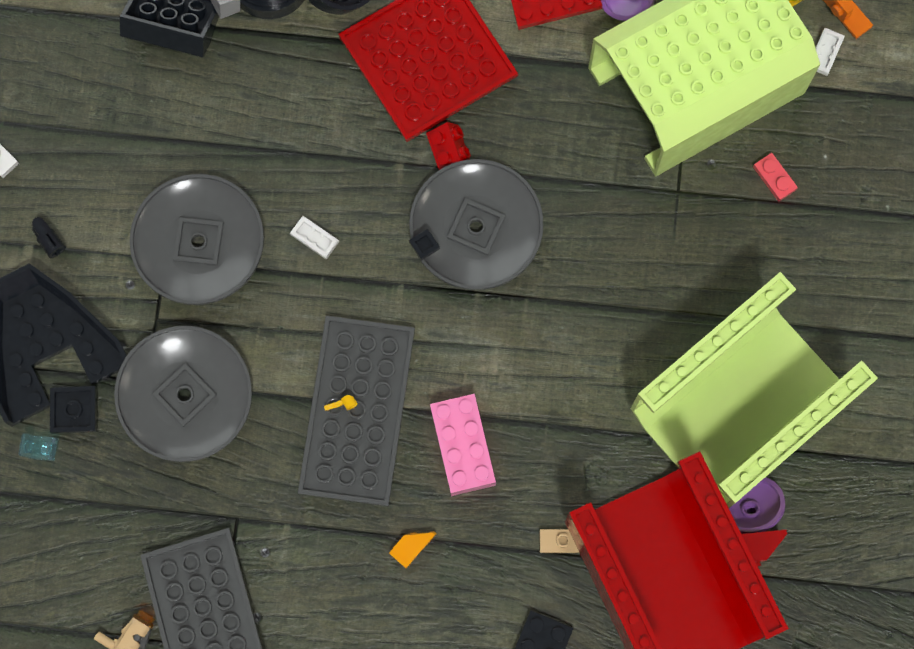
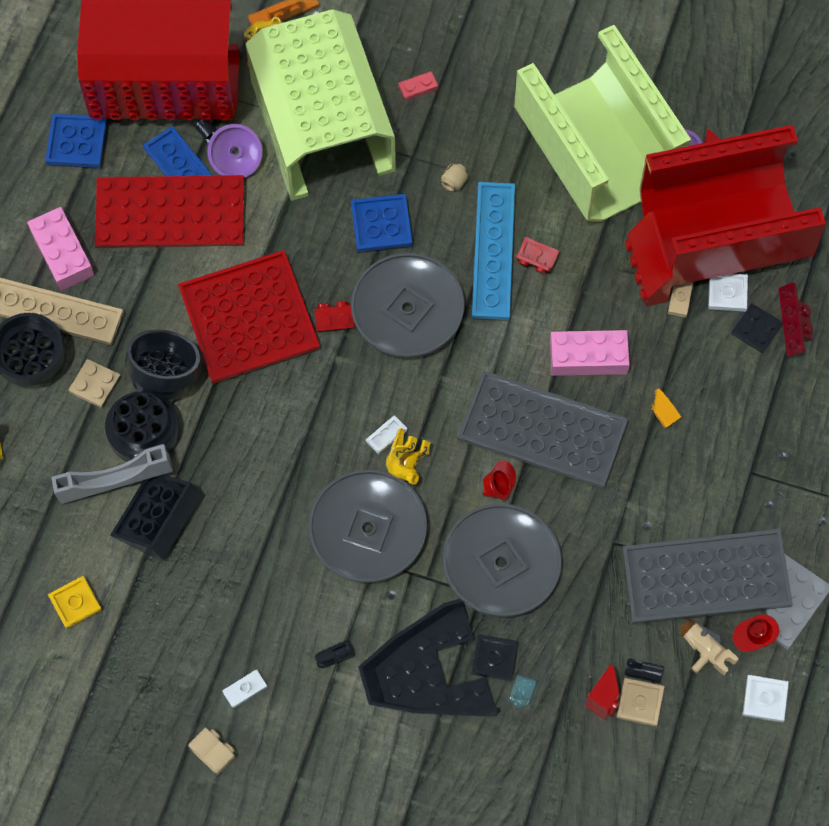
camera: 80 degrees left, 10 degrees down
yellow hand [324,395,358,411] -> none
black plate [409,229,440,261] -> none
none -> blue plate [351,194,412,252]
none -> yellow piece [386,428,431,485]
none -> tan head [441,164,468,191]
none -> dark azure plate [472,182,515,320]
none -> red piece [482,460,516,500]
none -> bracket [515,237,560,274]
none -> red slope [585,664,620,720]
none -> tan plate [617,678,664,727]
none -> black hinge [624,658,663,684]
none -> red slope [625,211,674,307]
none -> white plate [708,274,748,312]

